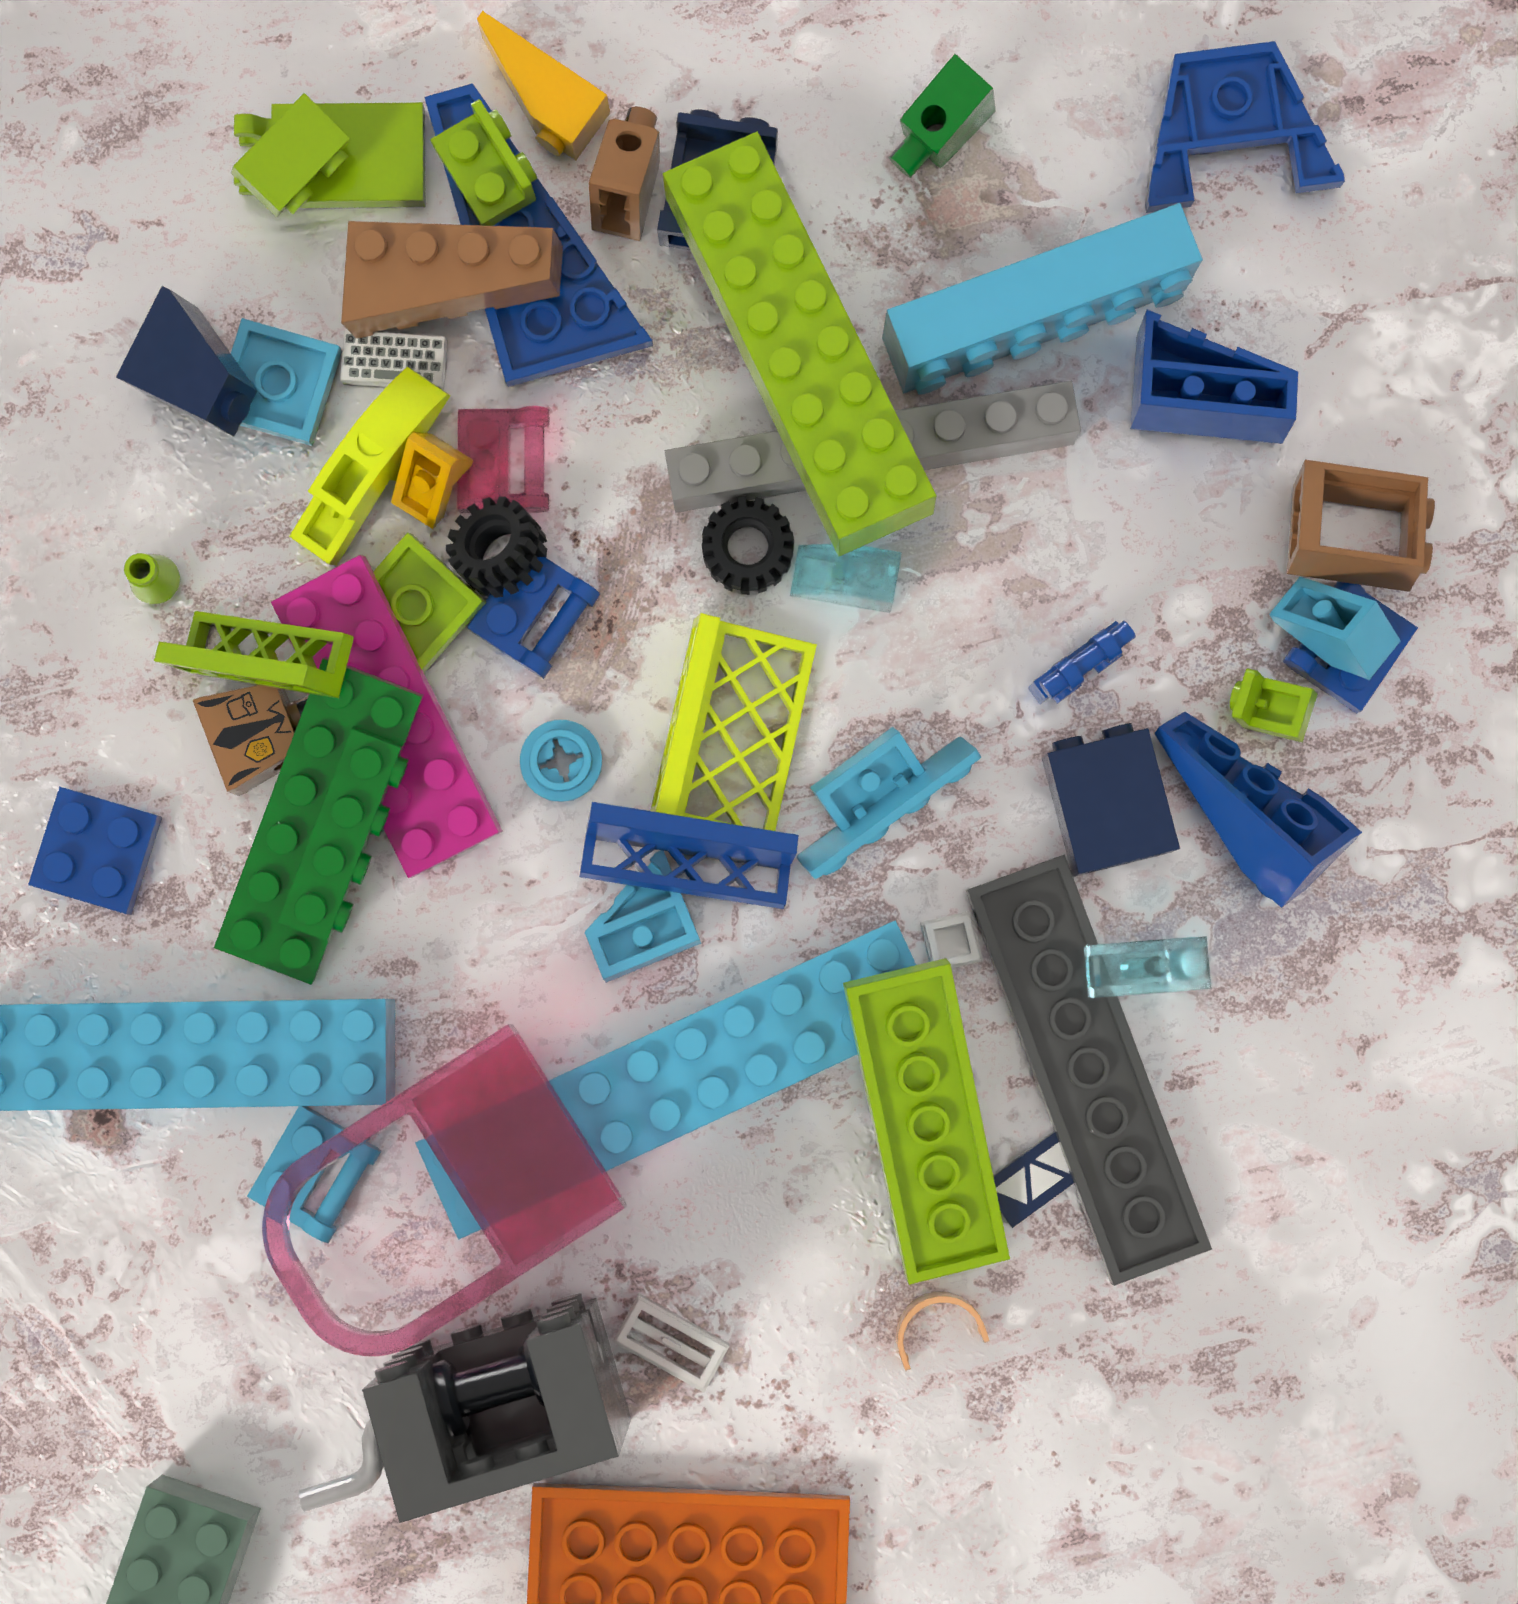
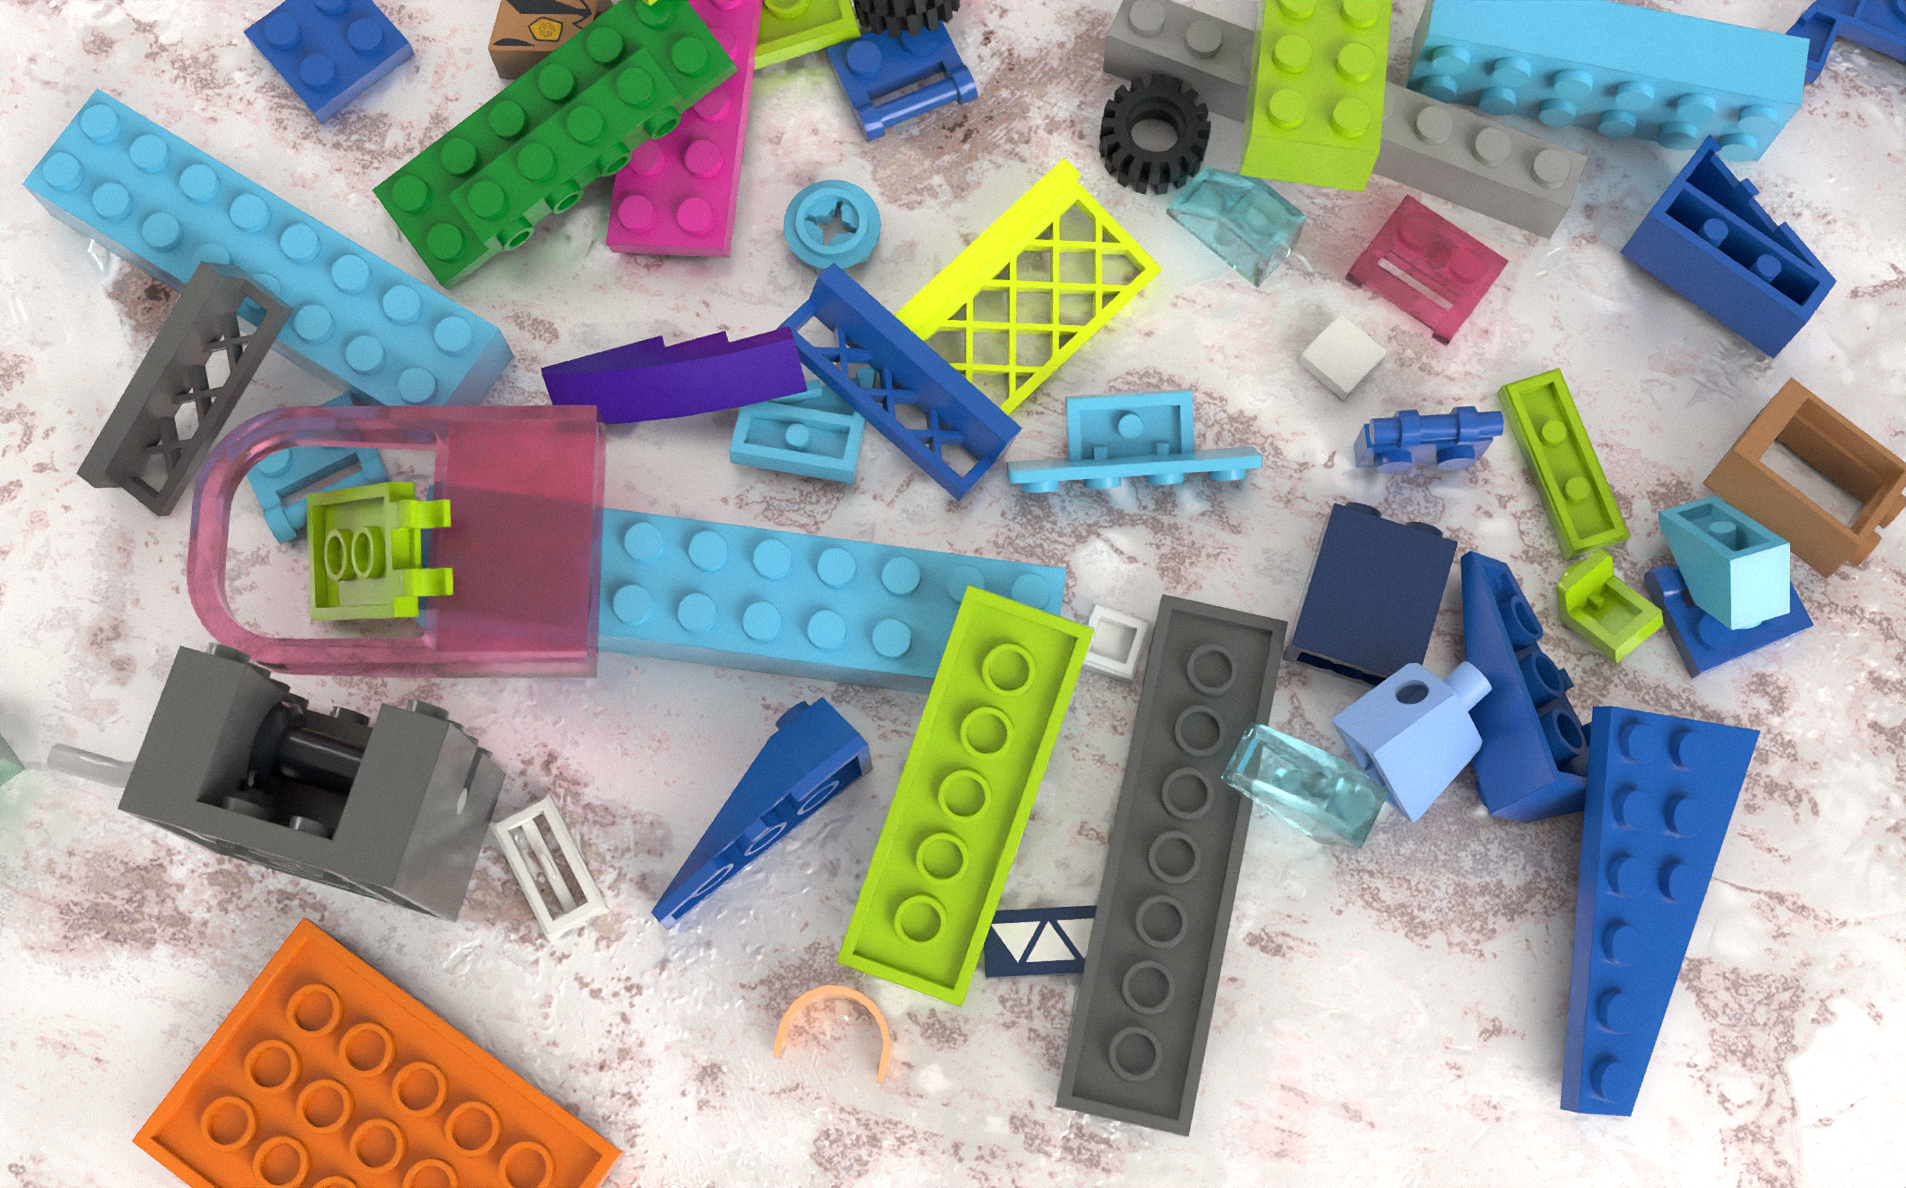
camera: 30 degrees right, 10 degrees down
none -> dark grey fence [76,261,293,516]
none -> lime tile [306,482,453,621]
none -> dark purple slope [541,326,808,426]
none -> blue wedge [651,697,873,930]
none -> white tile [1298,312,1388,401]
none -> light blue torso [1331,661,1492,824]
none -> clear pink plate [1345,194,1509,347]
none -> lime tile [1497,368,1631,561]
none -> blue wing [1560,706,1760,1117]

